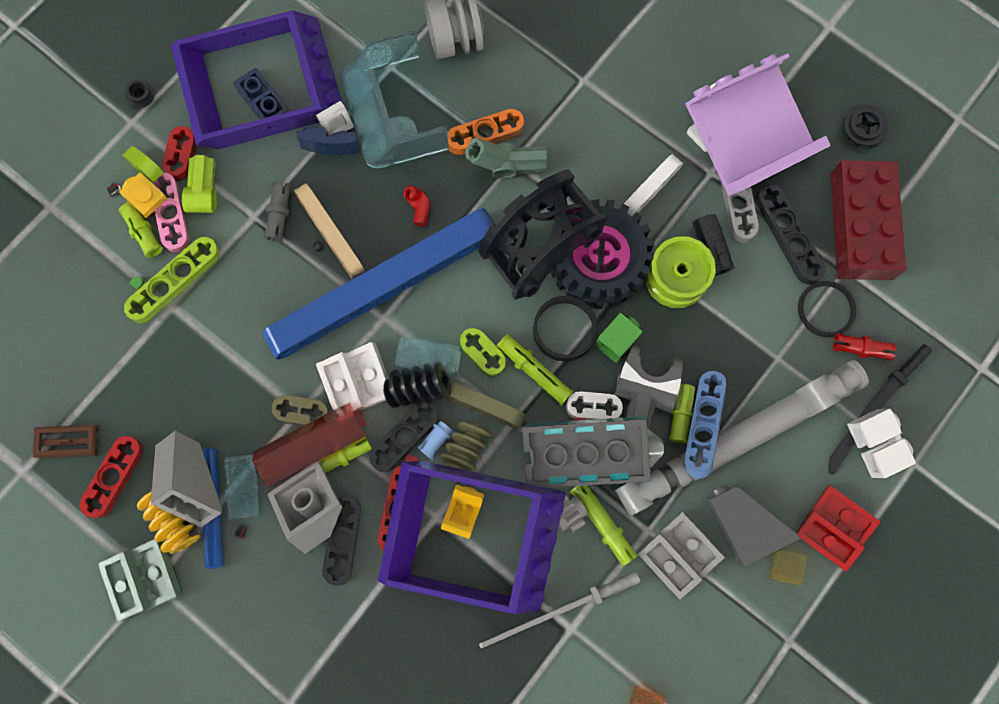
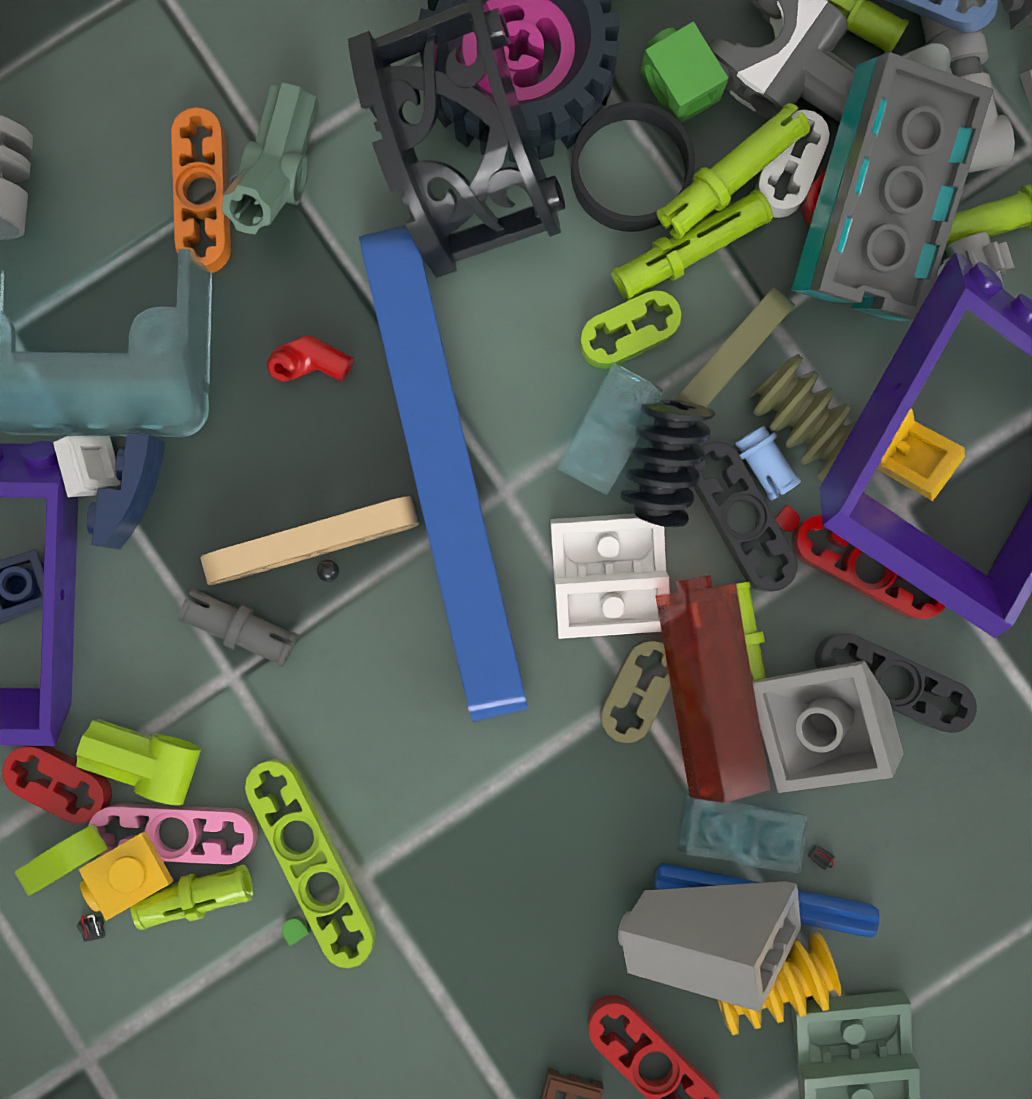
camera: 65 degrees left, 10 degrees up
none -> lime pin [657,103,810,240]

